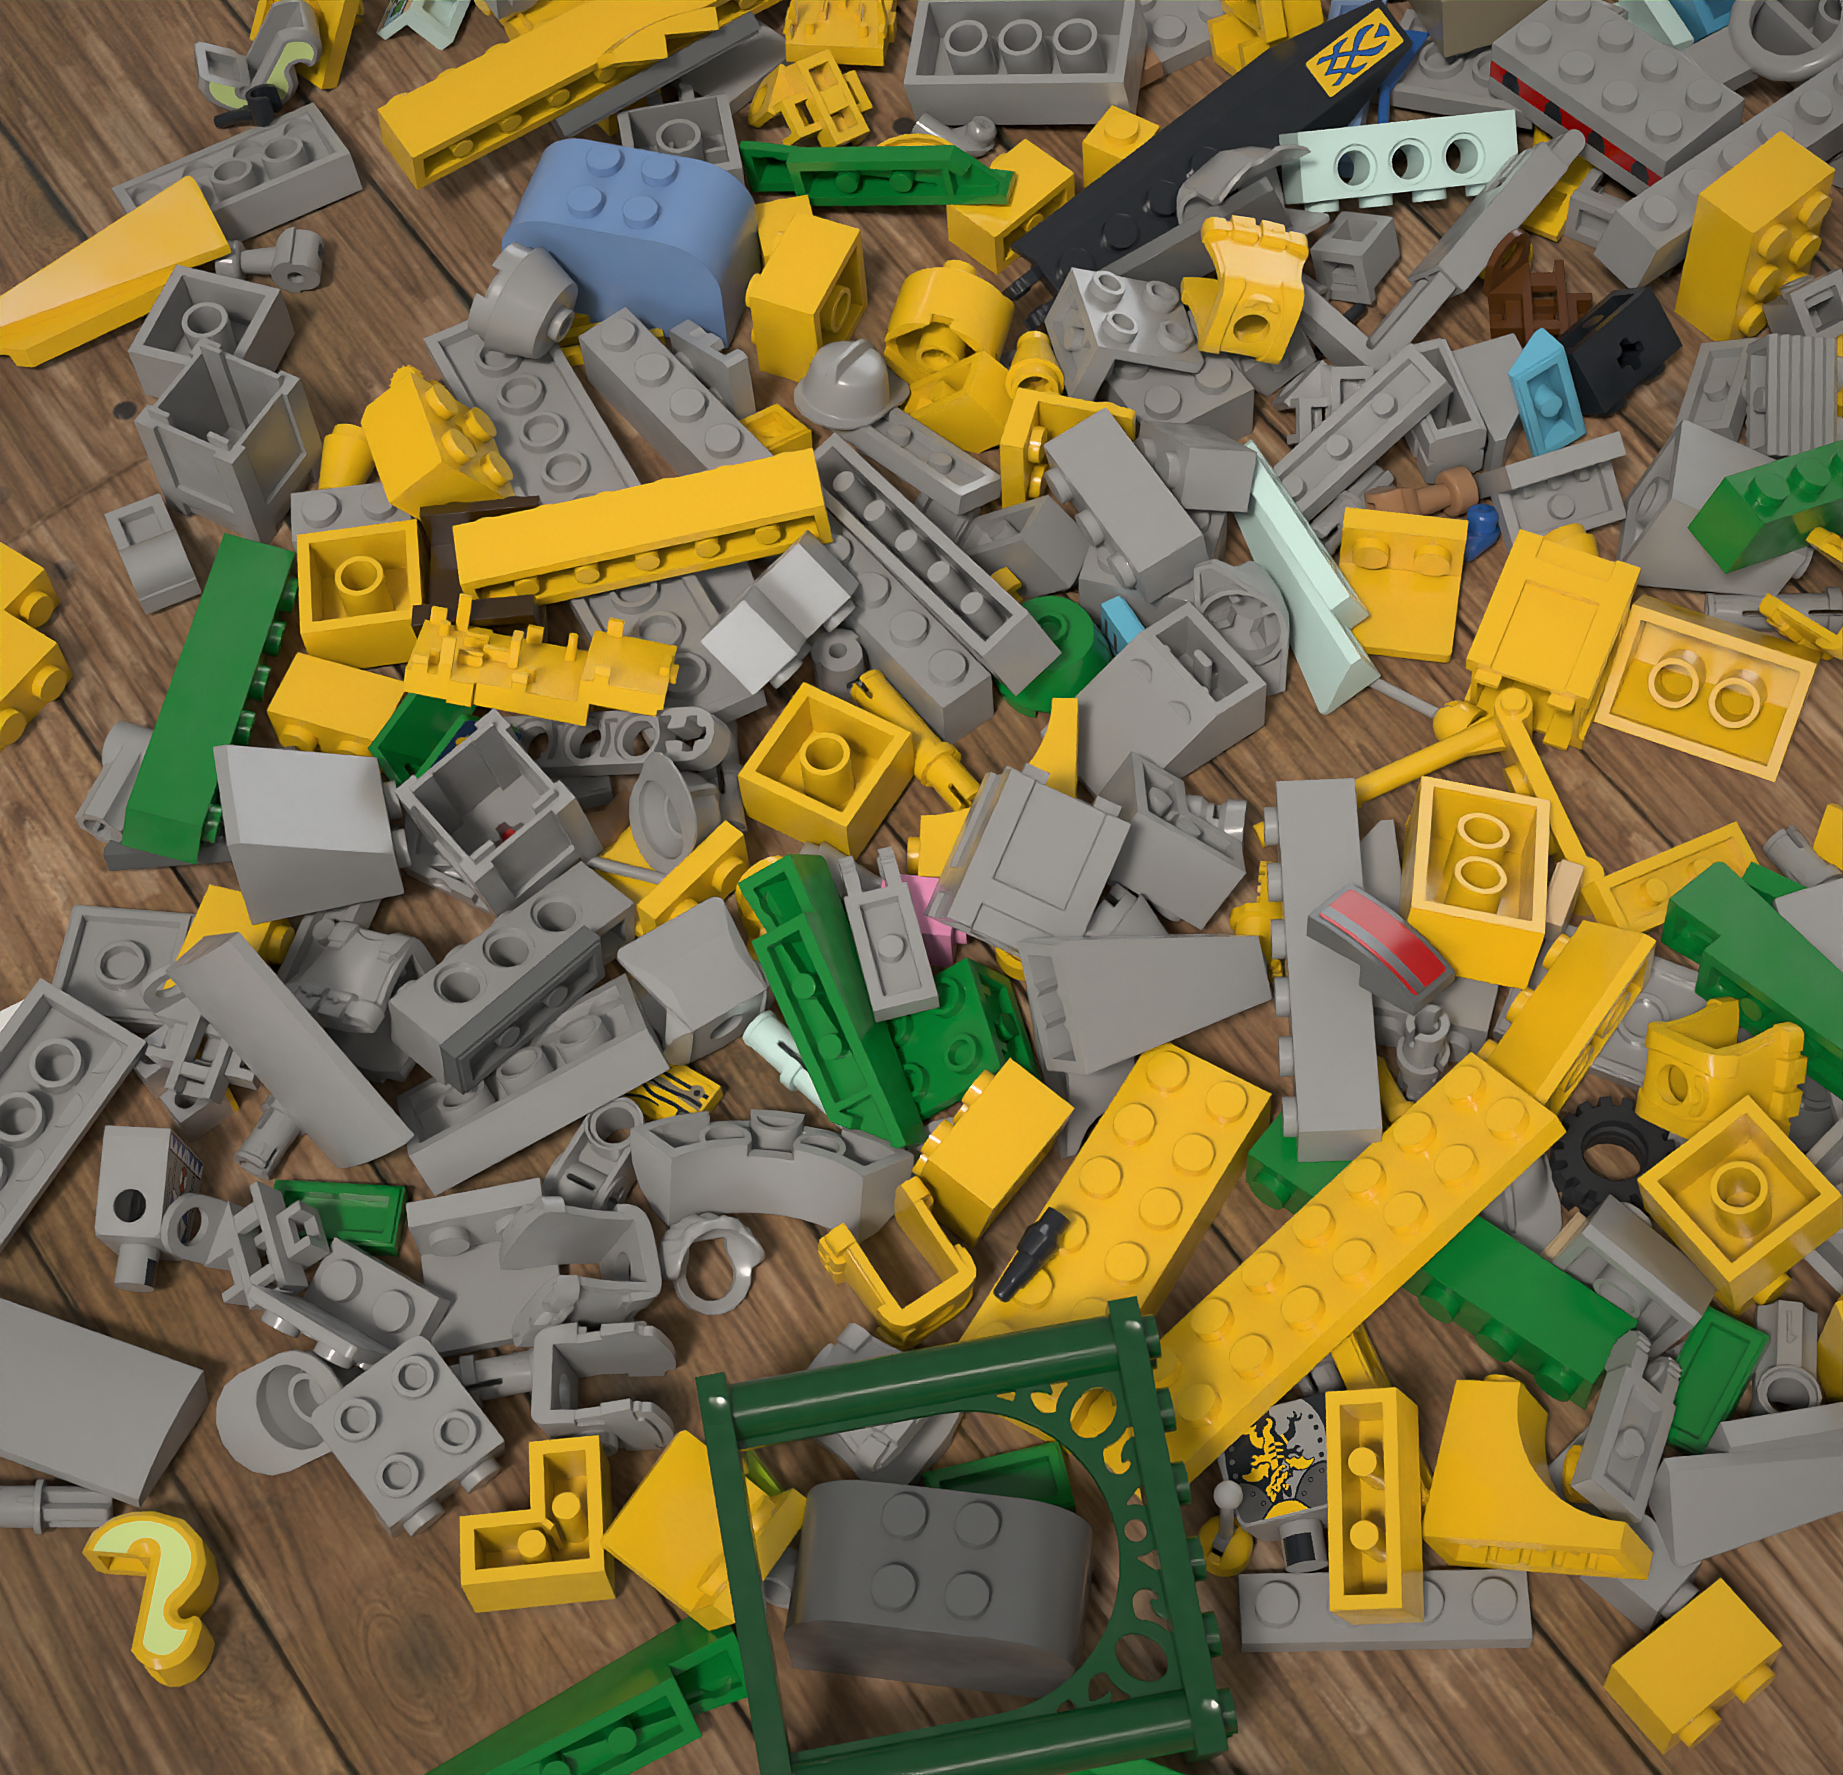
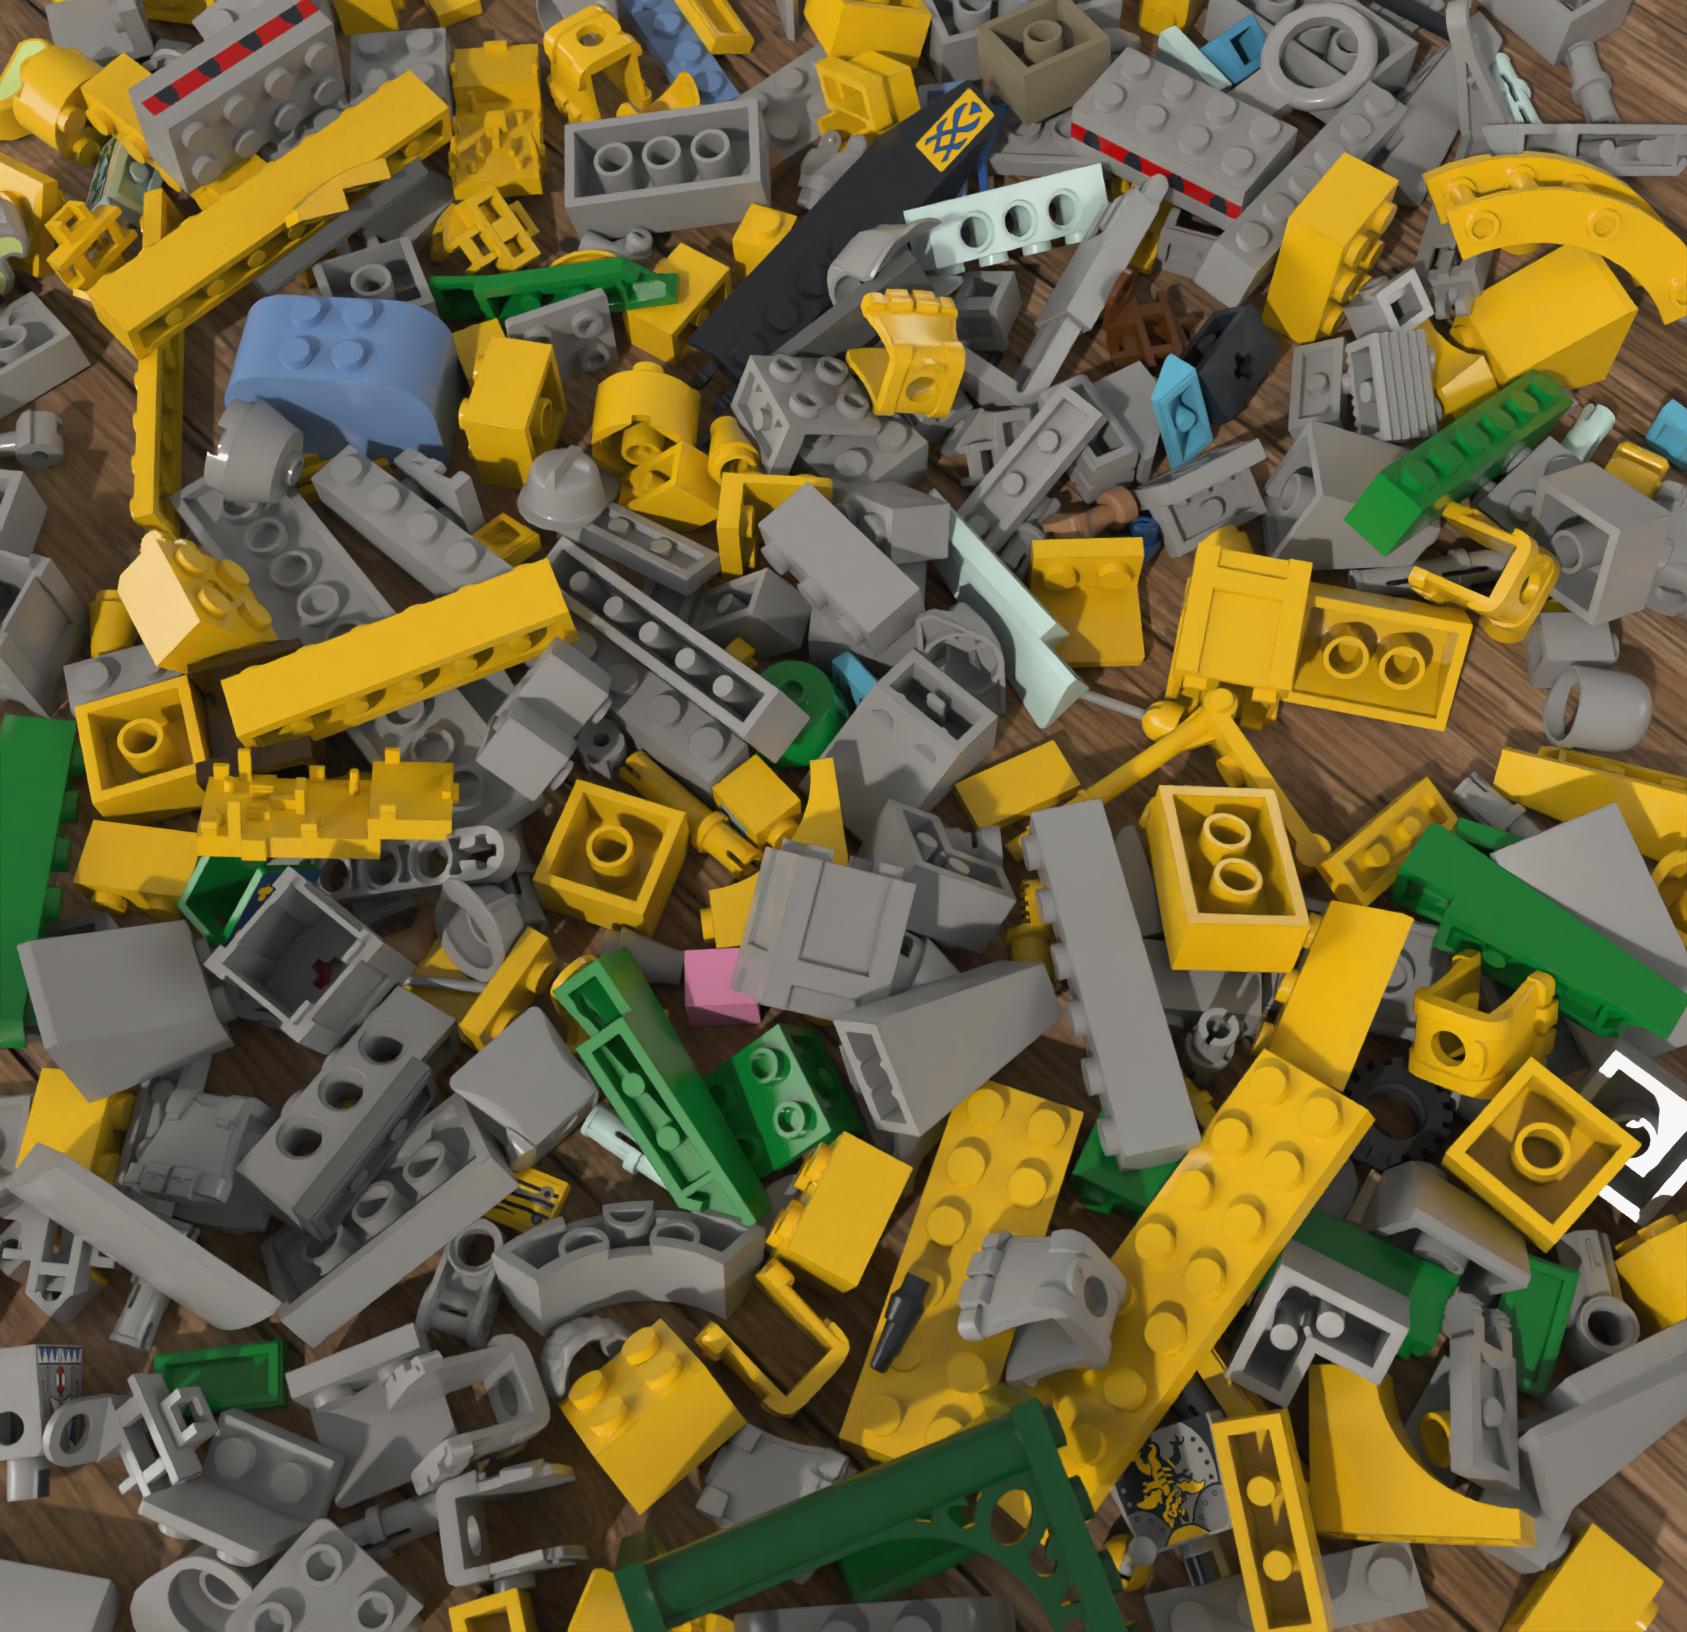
camera: 15 degrees left, 5 degrees up
light grey hinge [838,846,939,1023] -> none
slope [1306,883,1455,1016] -> none
tan tile [1544,859,1584,942] -> none
none -> yellow piece [44,200,139,301]
none -> yellow plate [130,188,185,541]
none -> light grey bracket [505,288,619,381]
none -> yellow brick [557,1318,747,1515]
none -> yellow brick [712,754,802,852]
none -> light grey helmet [796,130,868,211]
none -> yellow tile [953,740,1081,832]
none -> light grey piece [957,1229,1128,1389]
none -> light grey brick [1224,1239,1410,1408]

